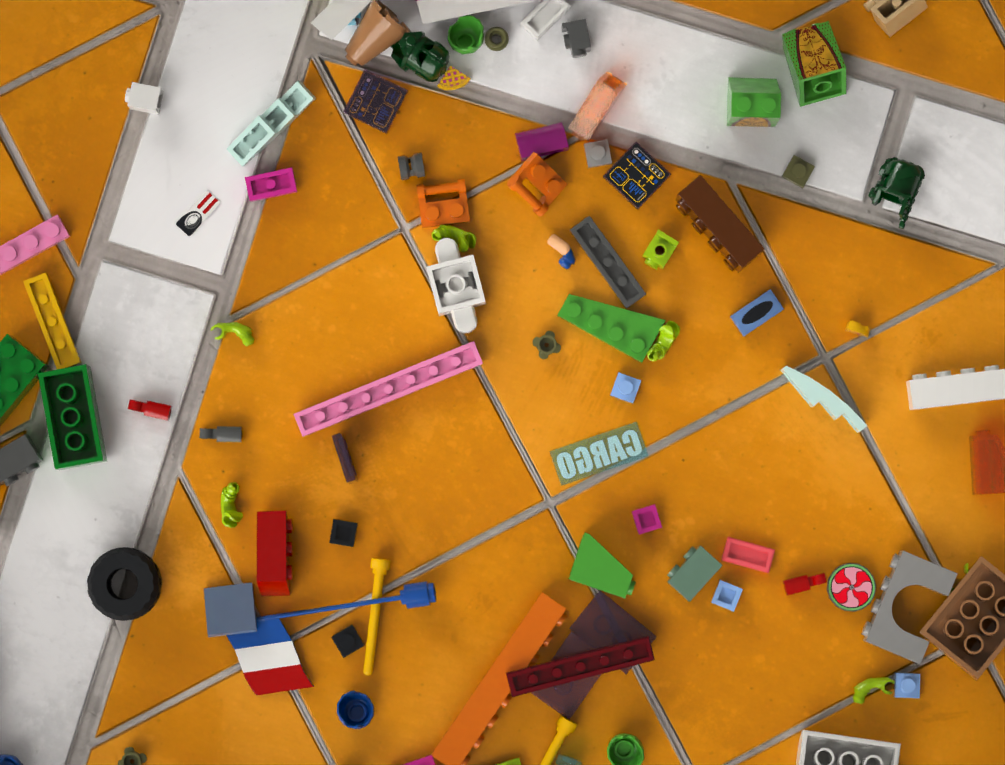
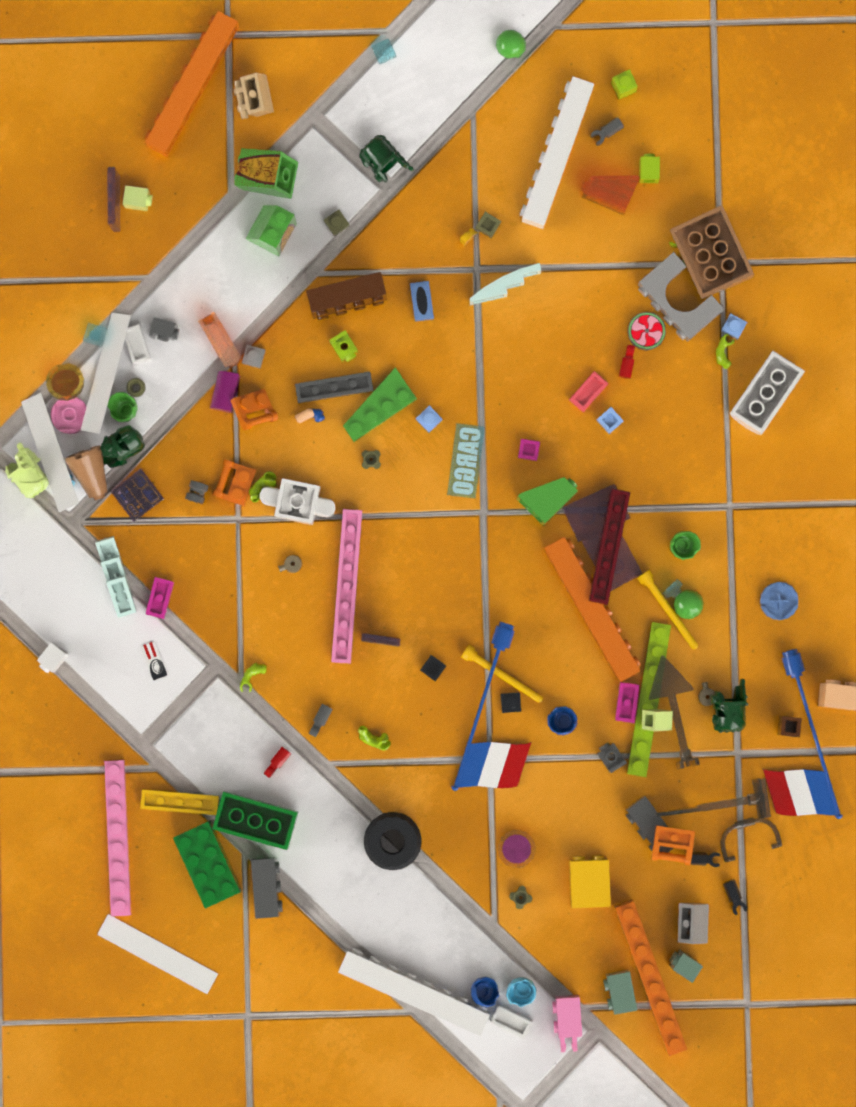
camera: 65 degrees left, 0 degrees up
sand blue tile [204,582,257,637] -> none
red wedge [257,511,293,597] -> none
yellow tile [437,66,471,90] -> none
black tile [603,142,671,210] -> none
lime piece [647,320,680,361] -> none
sand green brick [667,546,722,602] -> none
none -> dark tan piece [278,555,302,573]
none -> olive plate [475,212,501,239]
none -> tile [497,829,536,868]

